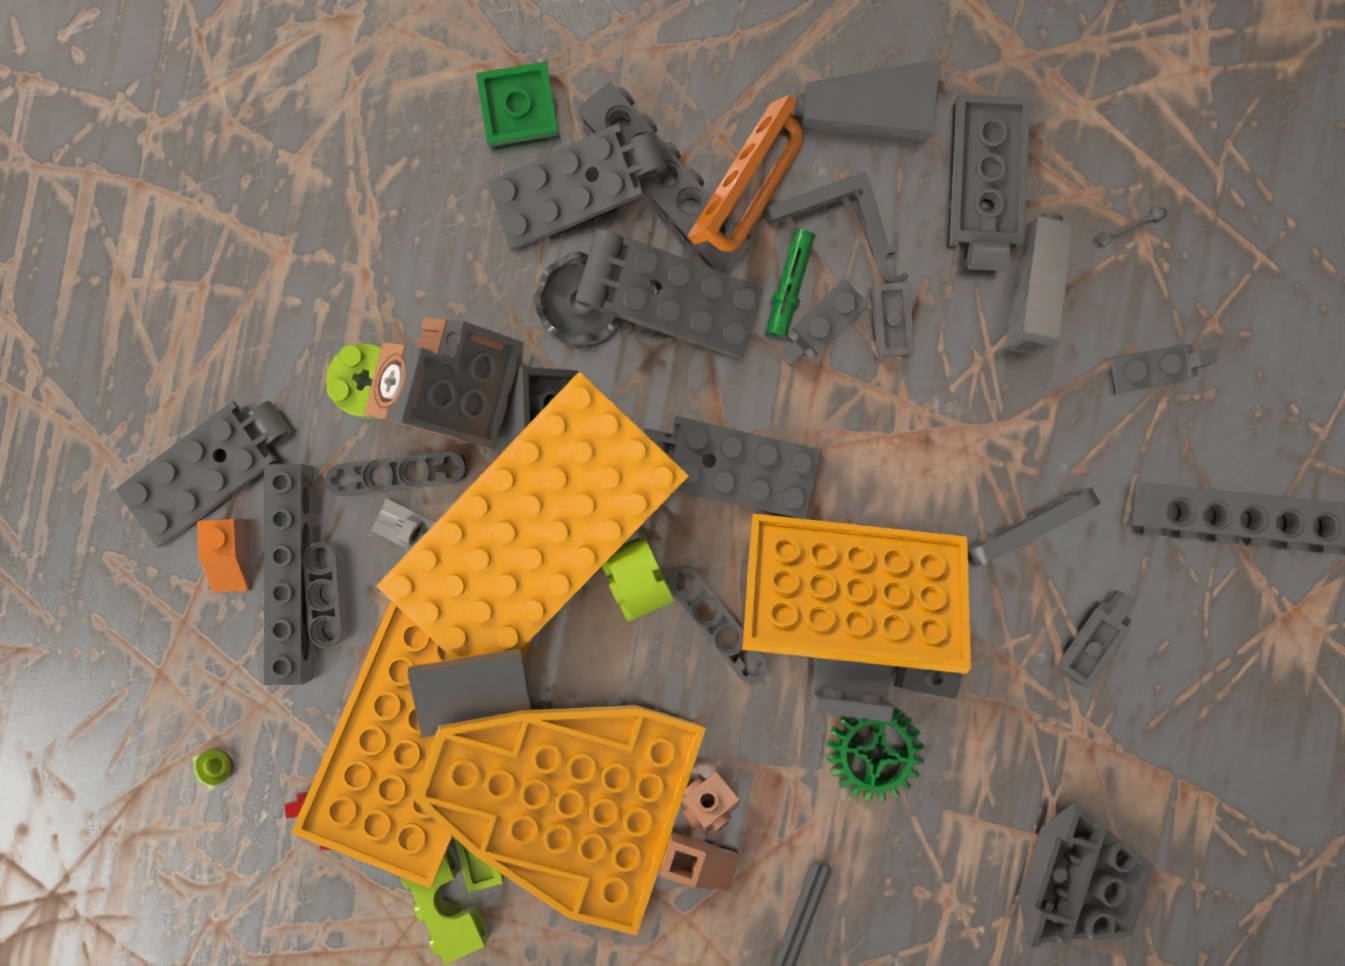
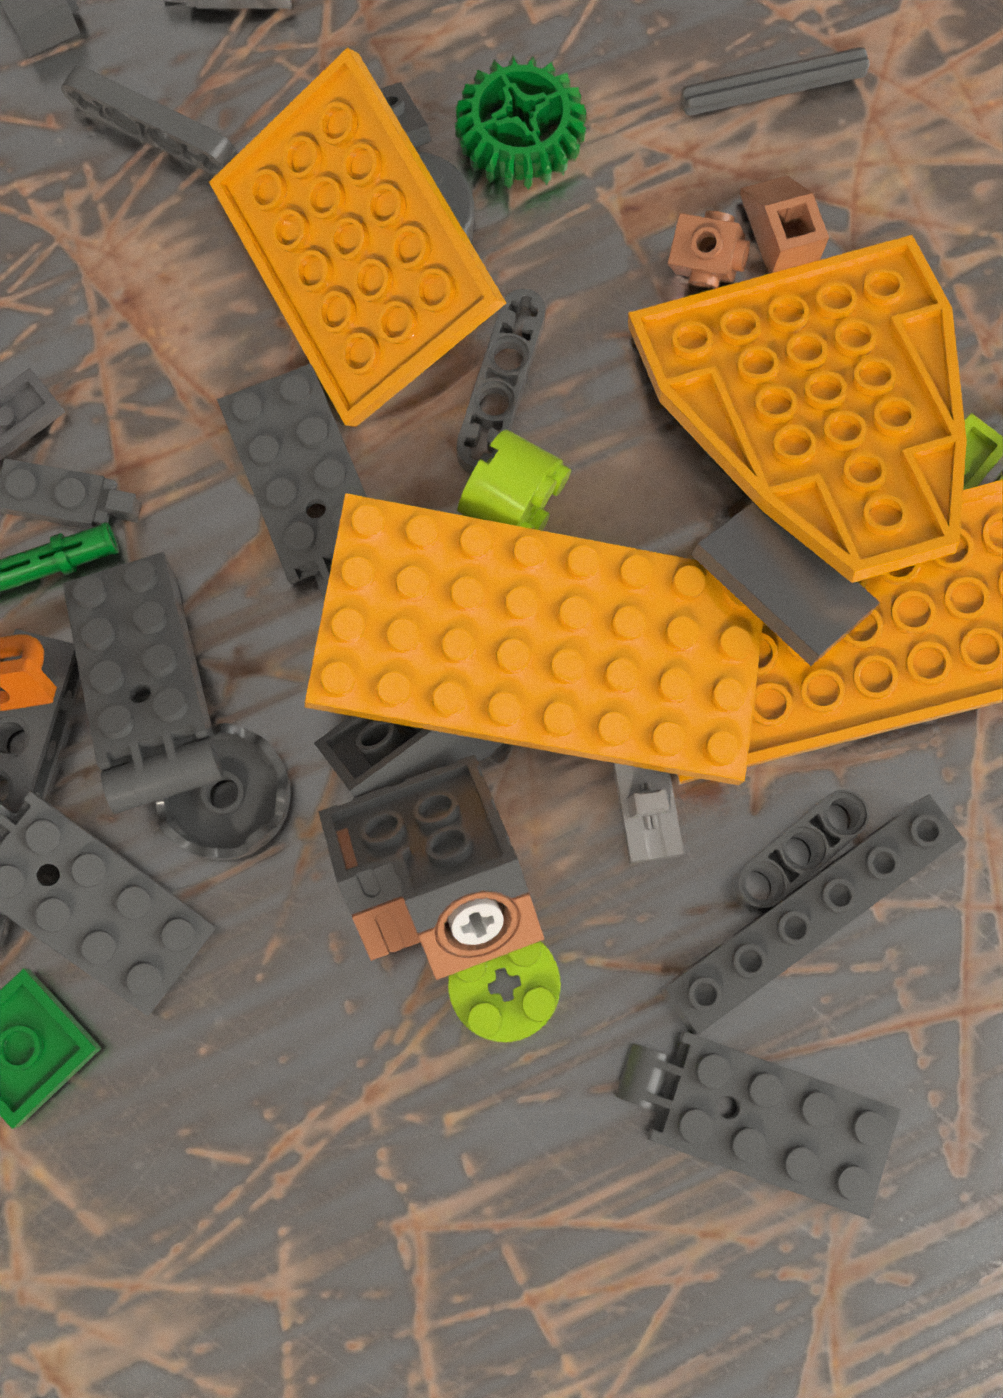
camera: 125 degrees left, 10 degrees down
orange slope [197,519,251,592] -> none
dark grey beam [325,451,467,496] -> none
dark grey bracket [811,658,893,722] -> none

